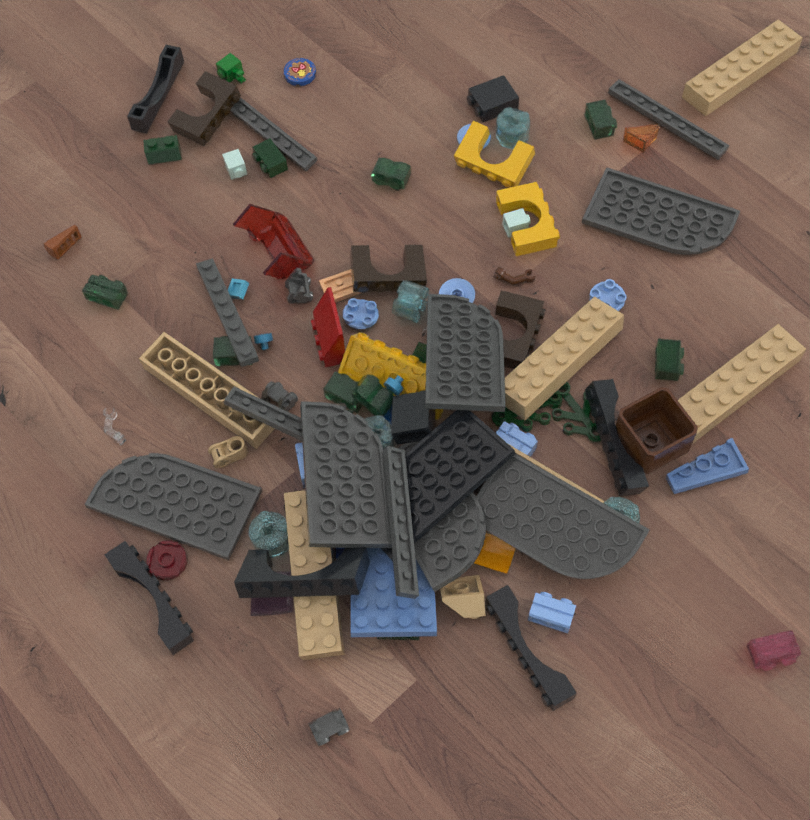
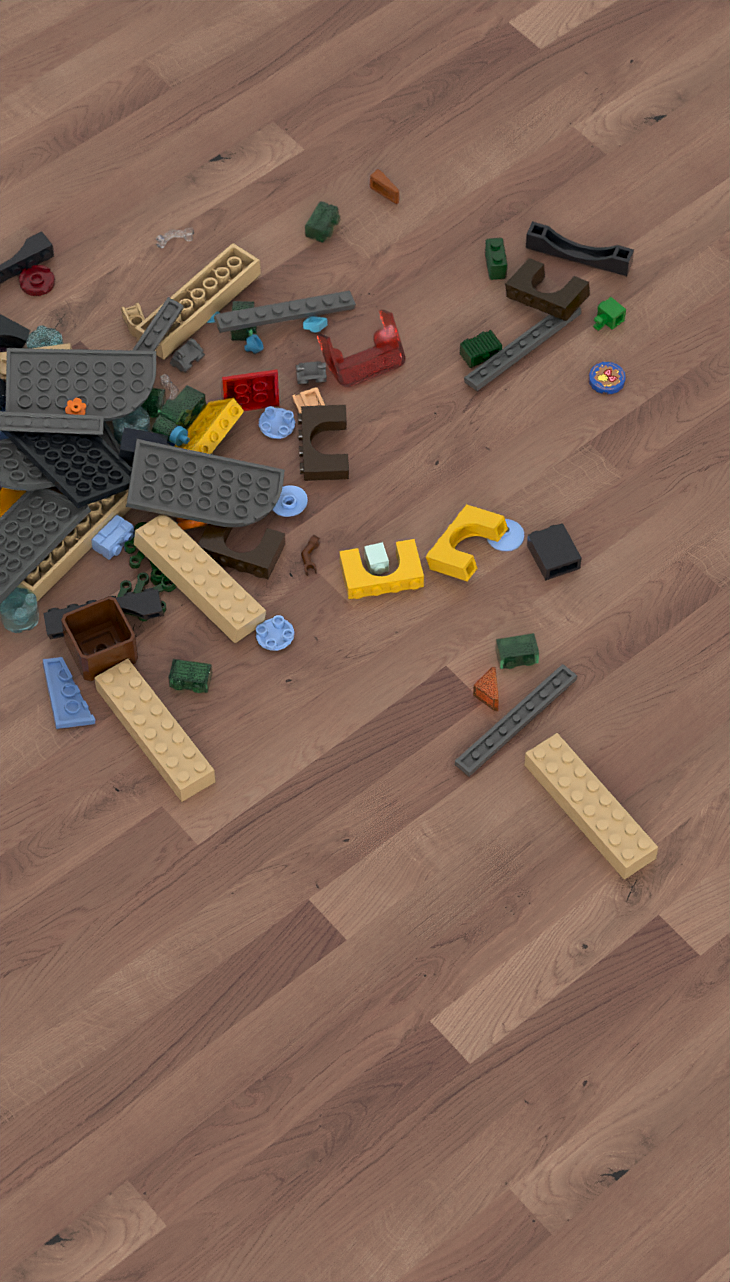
camera: 90 degrees right, 5 degrees down
dark grey plate [84,453,262,560] -> none
light aqua brick [222,149,247,180] -> none
clear green brick [371,158,411,189] -> none
clear light blue brick [392,280,429,323] -> none
clear light blue brick [496,107,530,148] -> none
dark grey plate [582,167,740,255] -> none
none -> orange plant [65,398,86,415]

